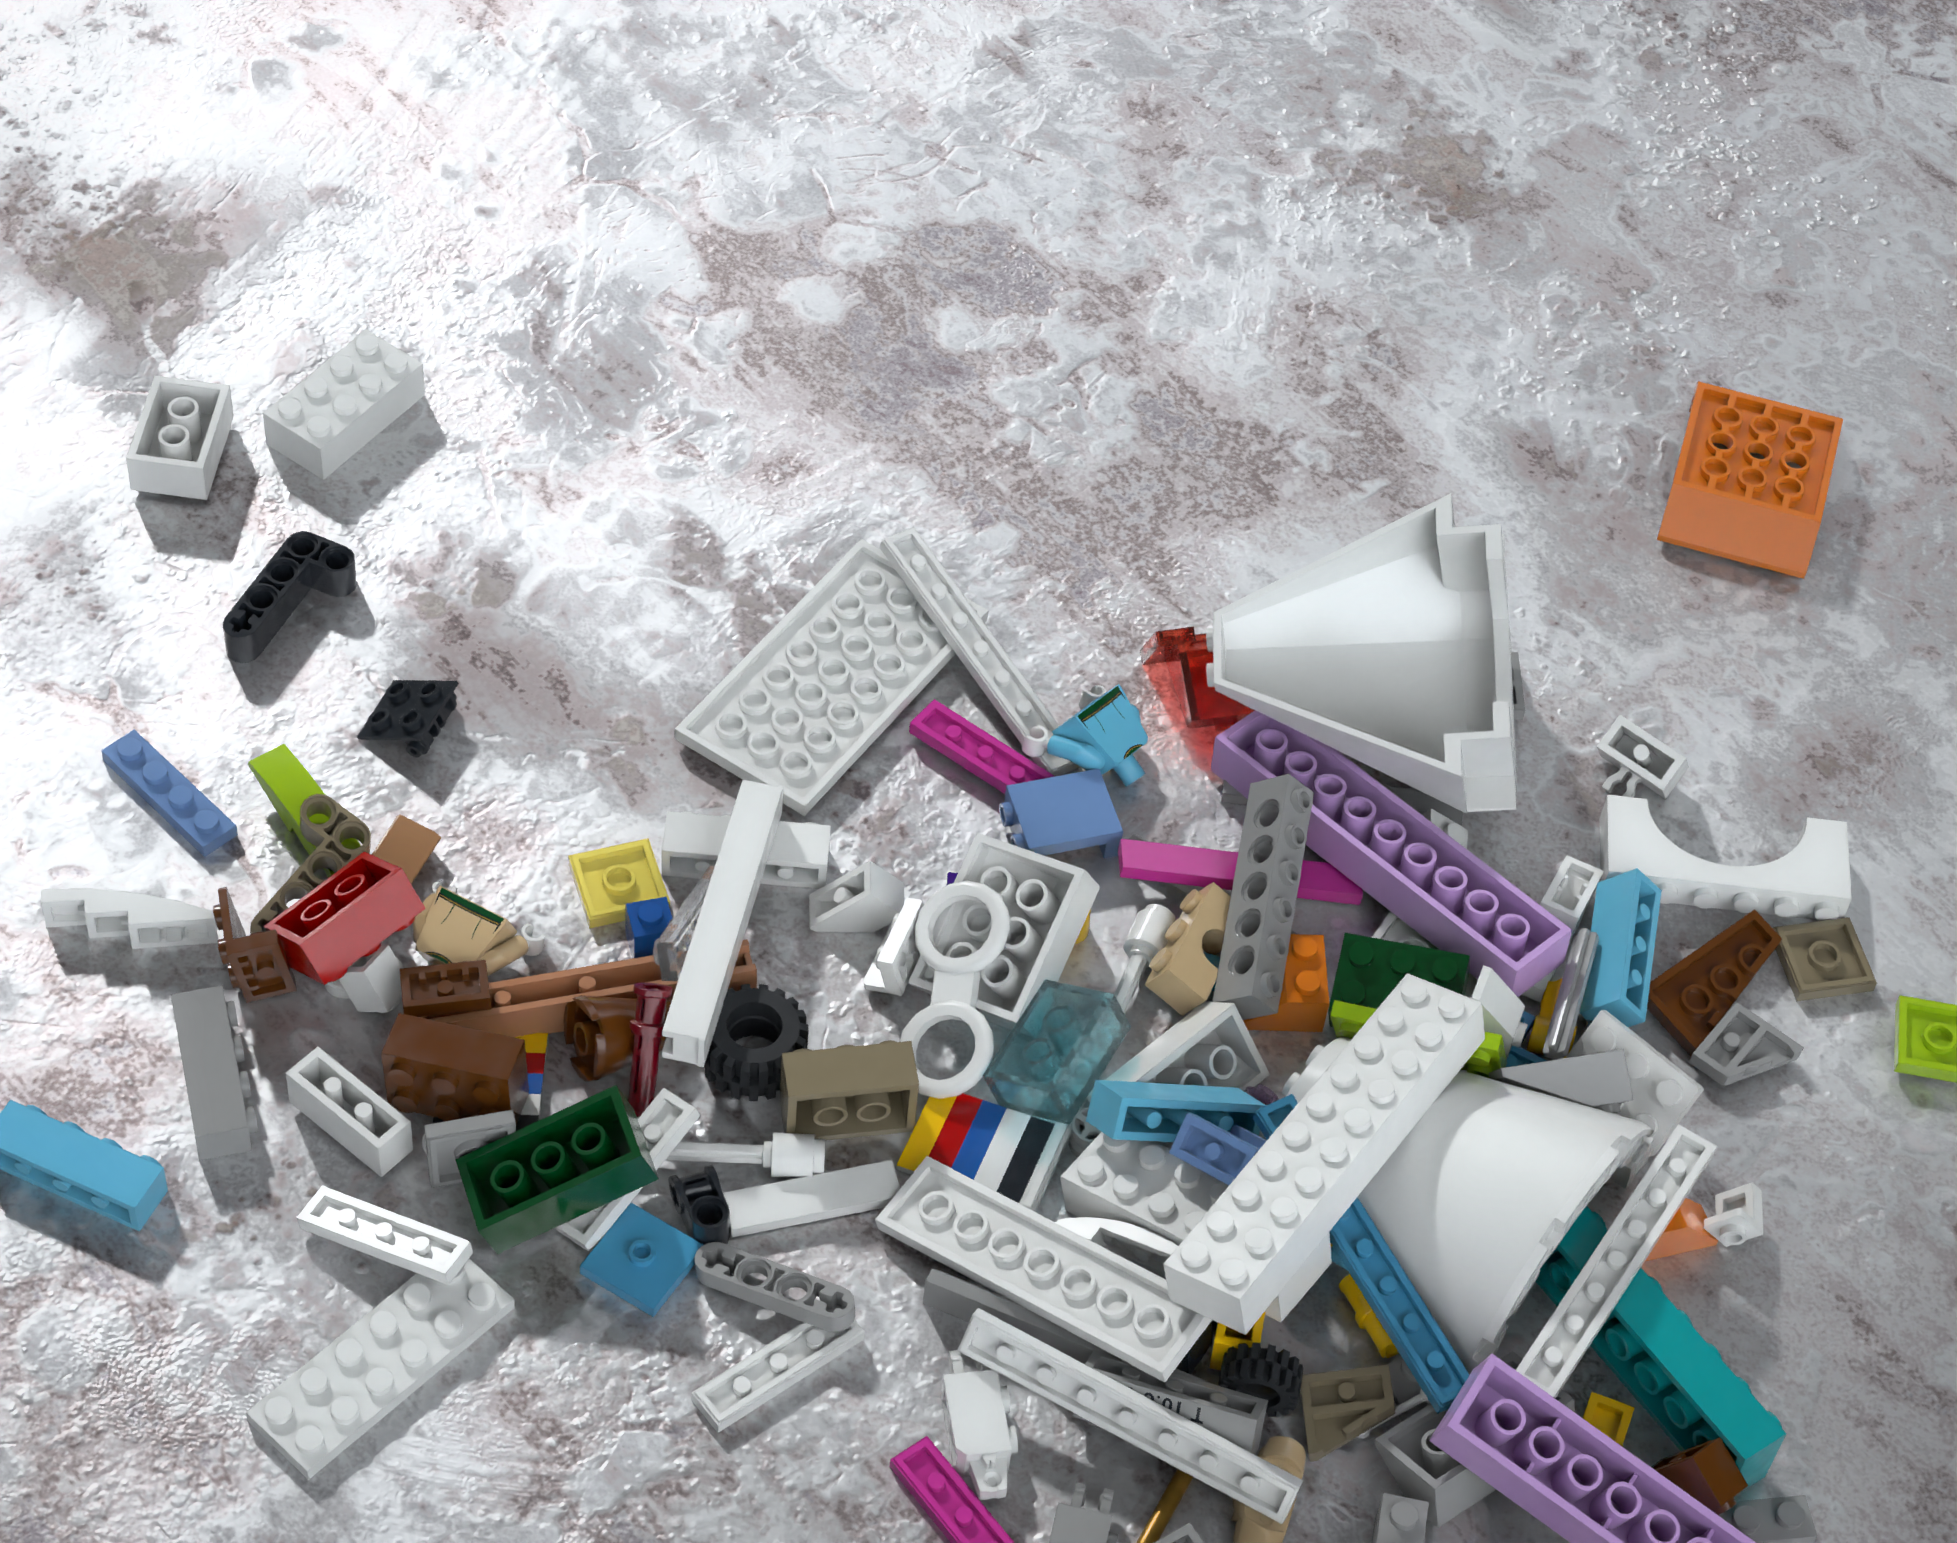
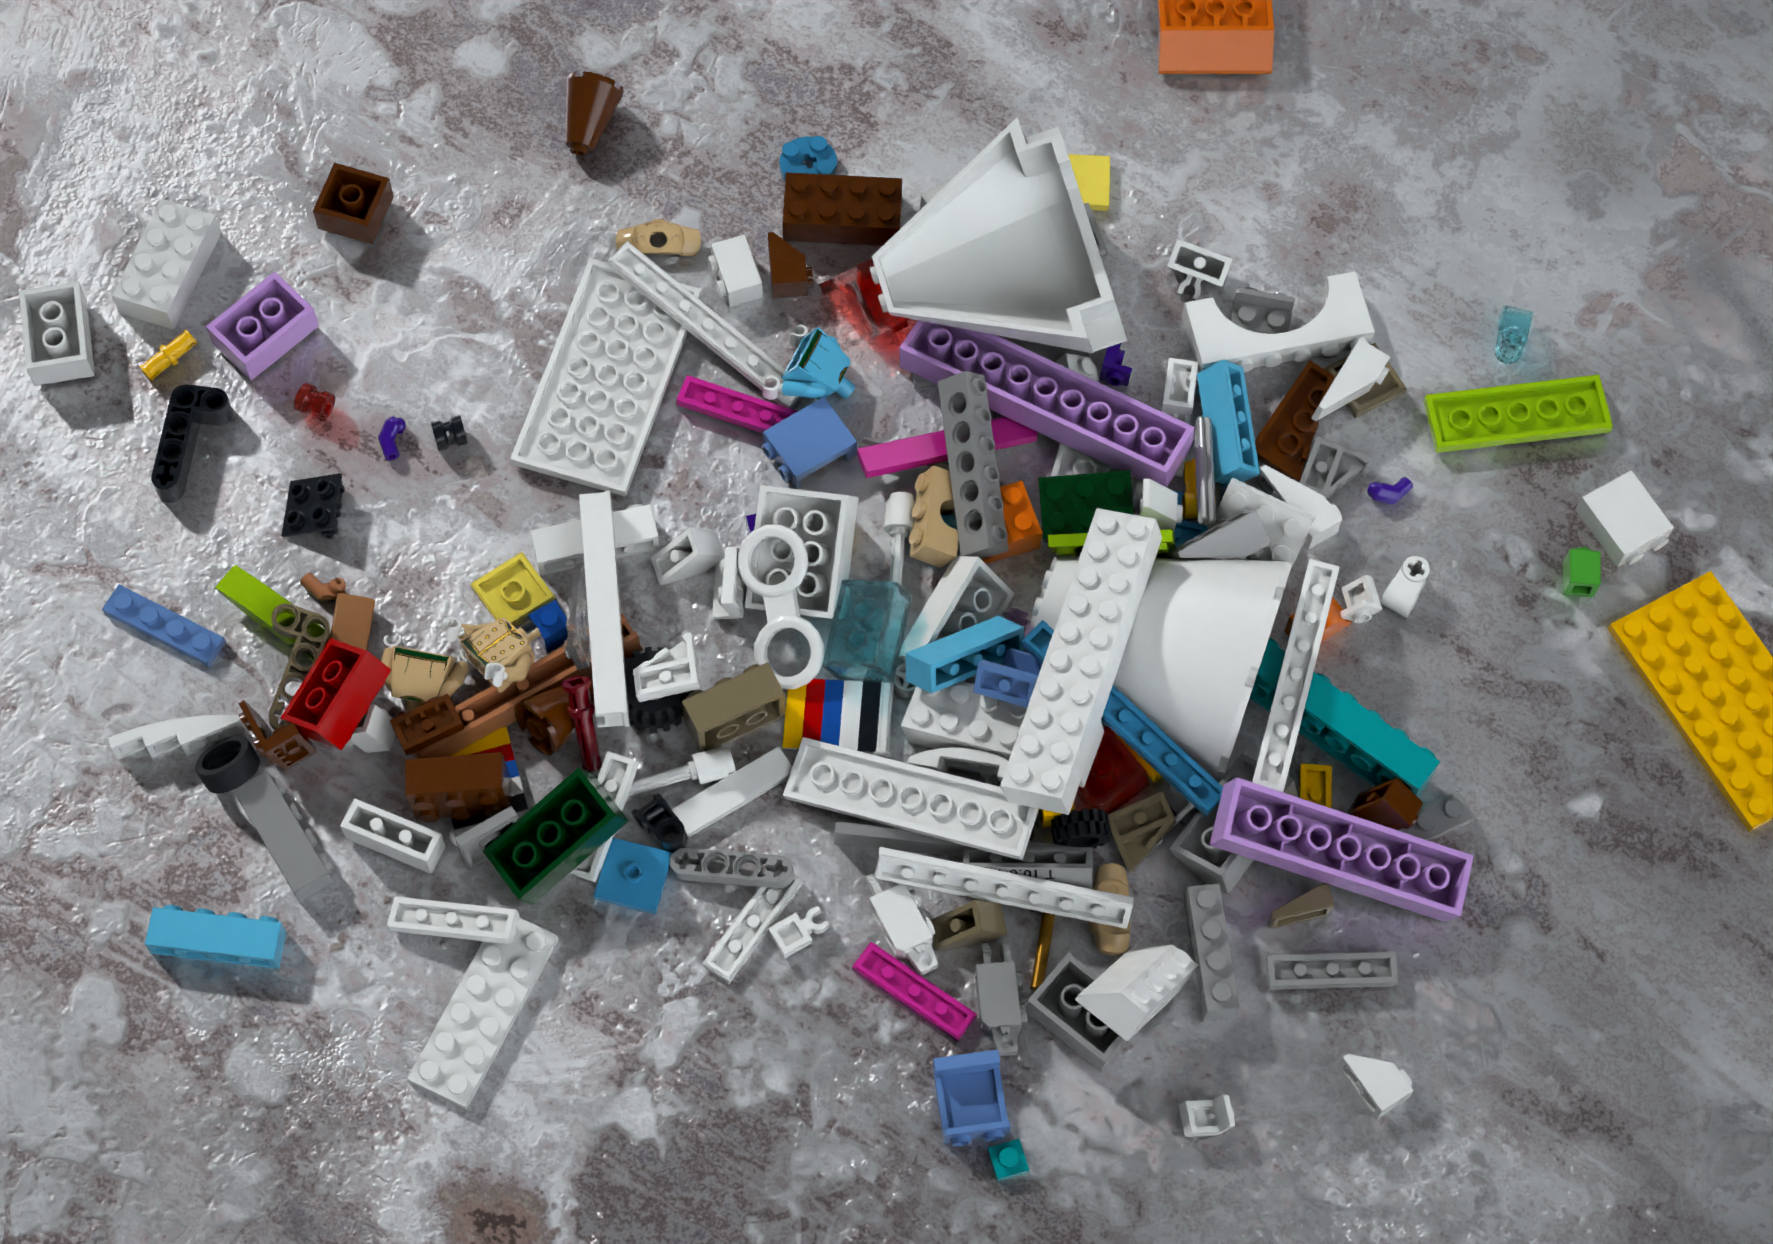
camera: 15 degrees left, 15 degrees up
none -> yellow pin [139,329,198,382]
none -> black tyre [195,736,260,794]
none -> lavender brick [206,271,319,381]
none -> clear red wheel [294,382,336,422]
none -> nougat arm [300,573,346,601]
none -> reddish brown brick [313,162,394,244]
none -> dark purple arm [378,416,406,461]
none -> black wheel [431,415,468,451]
none -> tan torso [440,617,541,693]
none -> reddish brown cone [565,71,624,156]
none -> tan piece [615,219,701,256]
none -> white wing [633,632,701,702]
none -> white brick [707,235,763,307]
none -> reddish brown slope [768,232,813,298]
none -> white plate [768,906,829,959]
none -> dark azure plate [779,136,837,181]
none -> reddish brown brick [782,172,902,246]
none -> dark tan slope [930,899,1007,951]
none -> light yellow tile [1068,154,1110,211]
none -> clear red brick [1076,726,1149,814]
none -> dark purple bracket [1099,343,1132,386]
none -> light grey bracket [1230,287,1295,334]
none -> white slope [1256,465,1343,550]
none -> white slope [1311,339,1390,421]
none -> dark purple arm [1367,477,1413,505]
none -> white piece [1380,556,1430,618]

